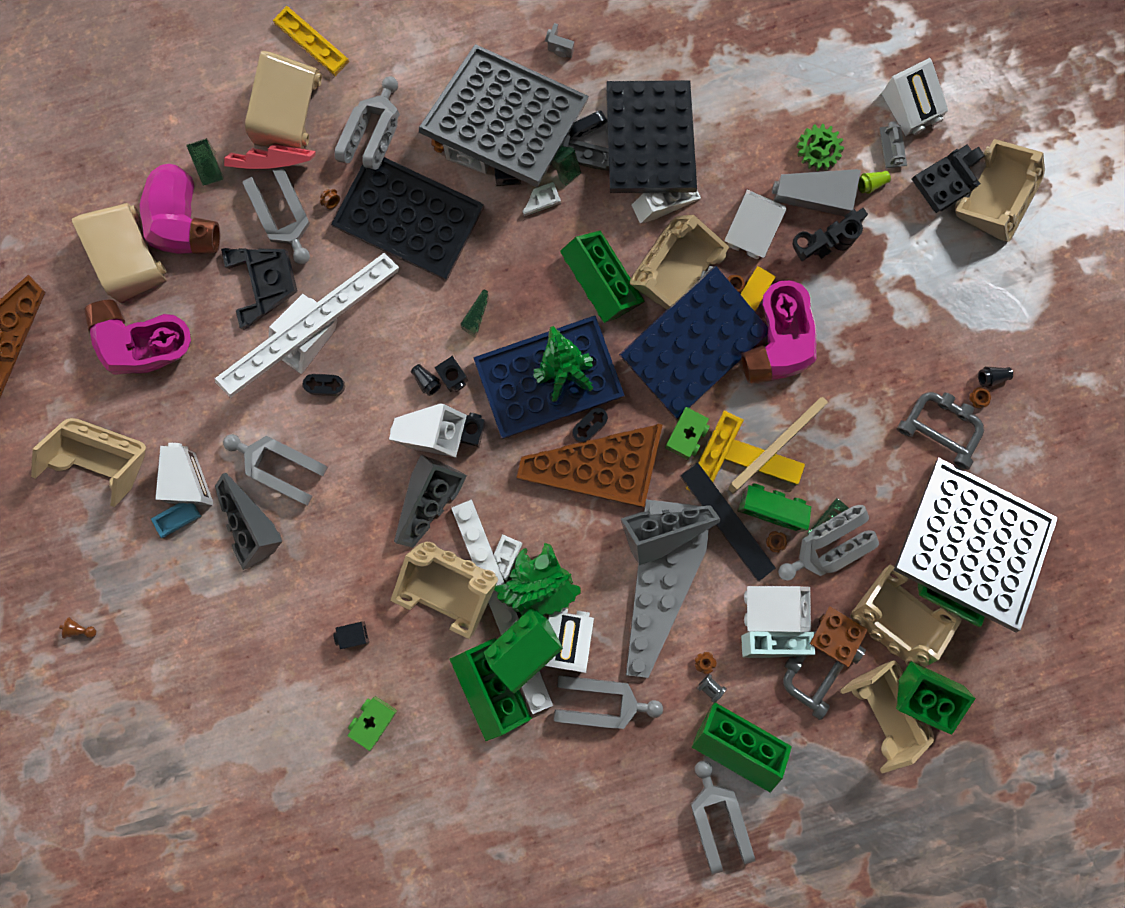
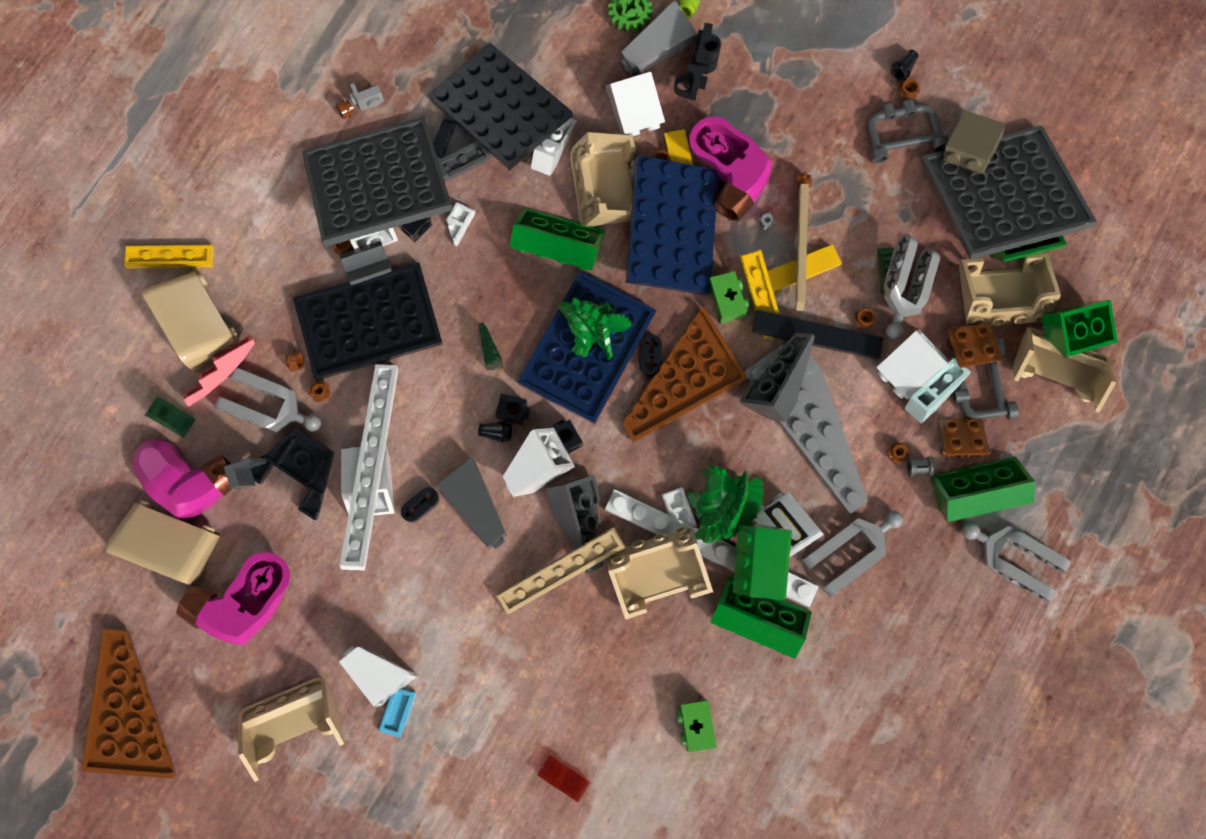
camera: 40 degrees left, 5 degrees down
dark grey wedge [215,473,282,570] -> none
light grey piece [223,434,328,506] -> none
black brick [333,621,369,650] -> none
light grey piece [335,76,400,170] -> none
clear green slope [551,146,581,186] -> none
green slope [738,483,811,533] -> none
none -> dark grey panel [224,458,266,489]
none -> dark orange plate [309,381,331,402]
none -> dark orange plate [336,99,354,119]
none -> dark grey panel [340,241,392,285]
none -> dark grey slope [437,457,507,550]
none -> tan tile [496,527,625,615]
none -> clear red slope [537,755,591,803]
none -> light grey piece [757,212,776,230]
none -> dark orange plate [797,171,812,190]
none -> dark orange hinge [938,418,991,458]
none -> dark tan brick [943,110,1006,174]

